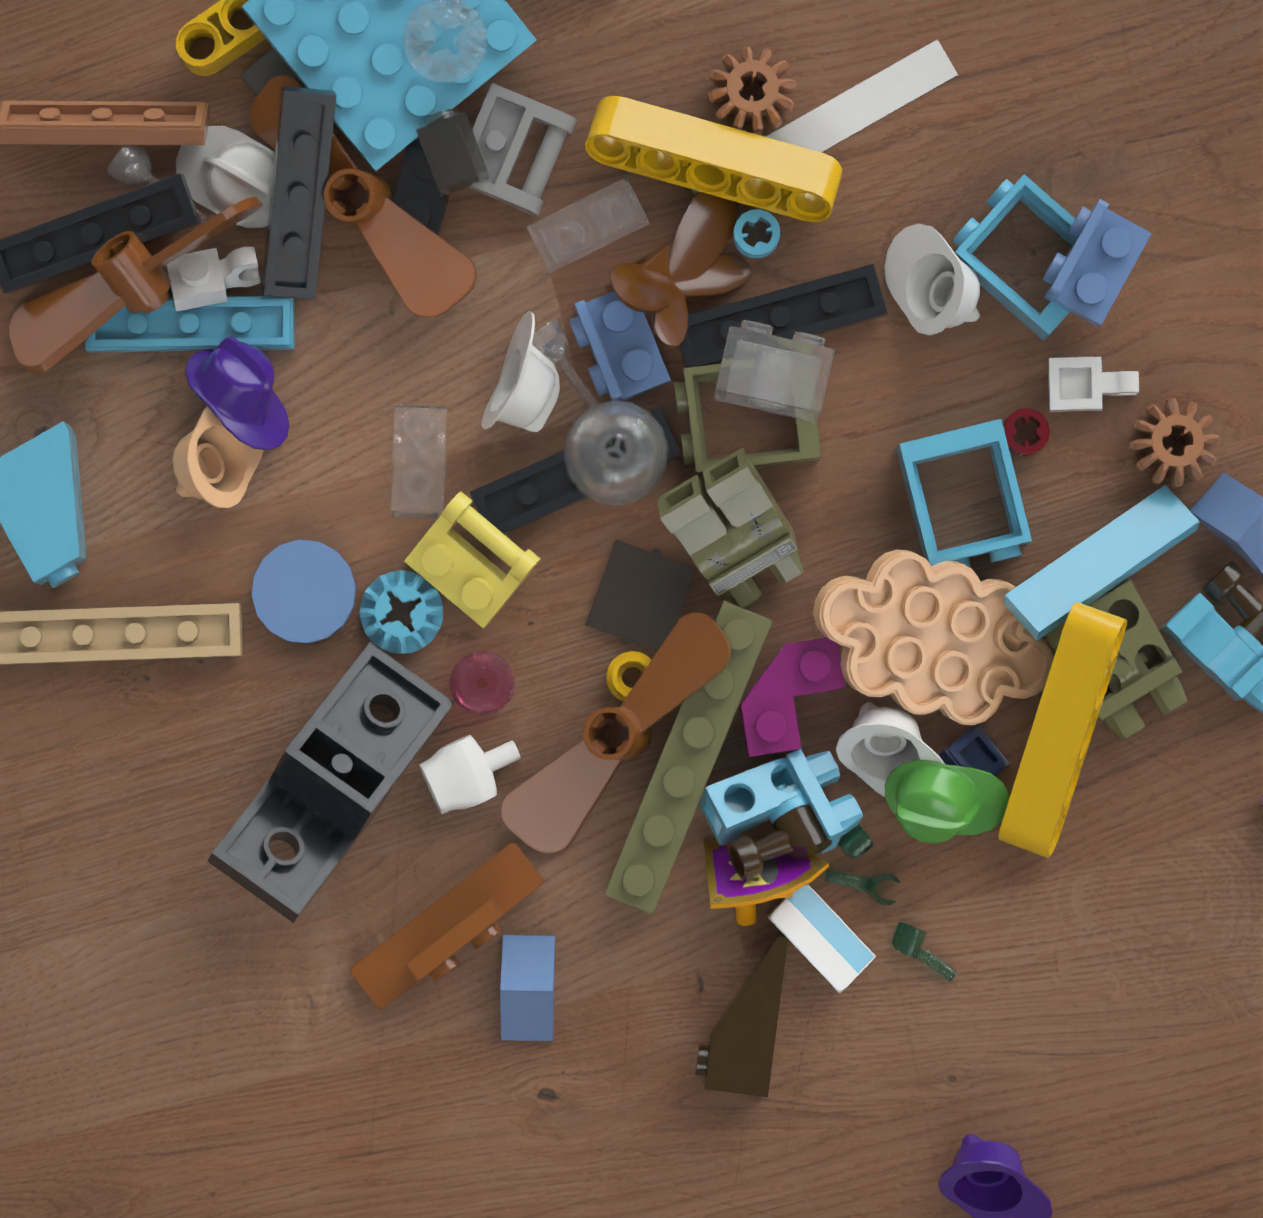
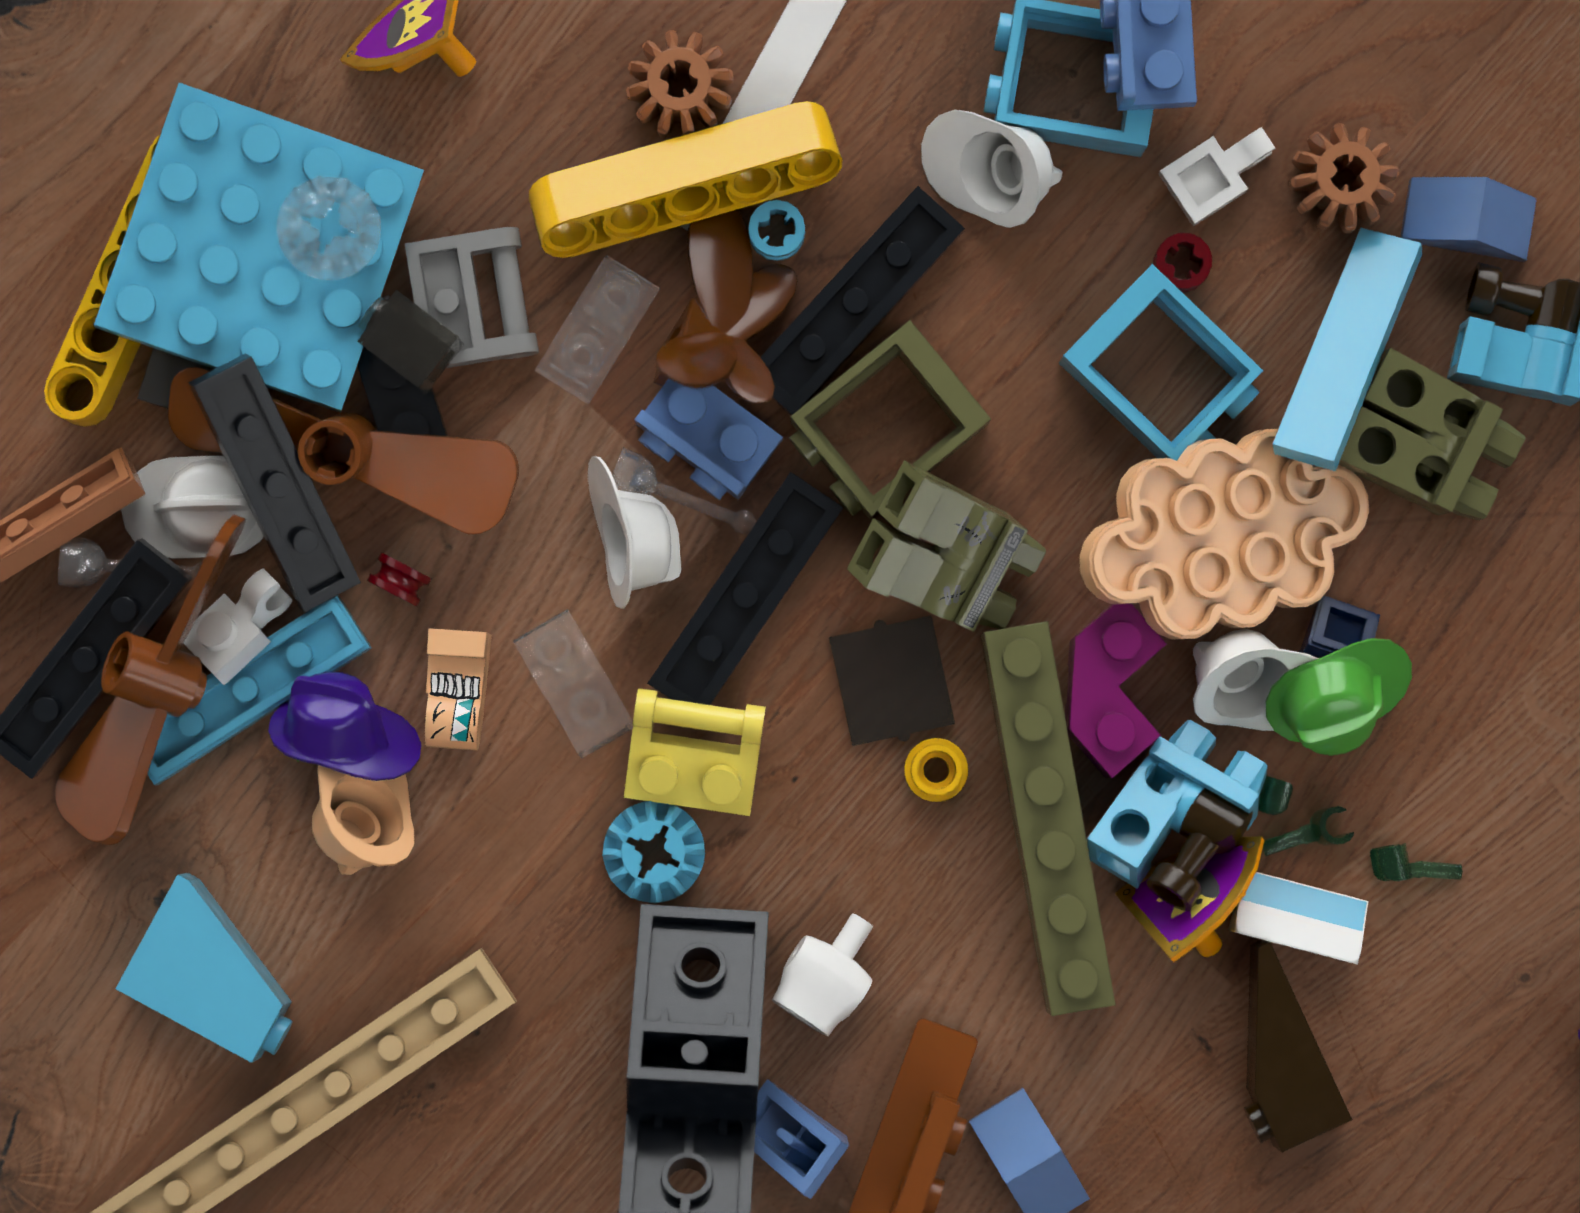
camera: 30 degrees left, 0 degrees up
medium blue tile [252,539,357,644] -> none
clear pink plate [449,651,515,717] -> none
dark orange piece [501,612,731,853] -> none
clear cylinder [564,400,668,506] -> none
clear brick [713,320,835,423] -> none
yellow beam [998,602,1127,858] -> none
none -> dark red bush [366,552,432,607]
none -> light nougat leg [425,628,492,751]
none -> medium blue slope [754,1079,849,1199]

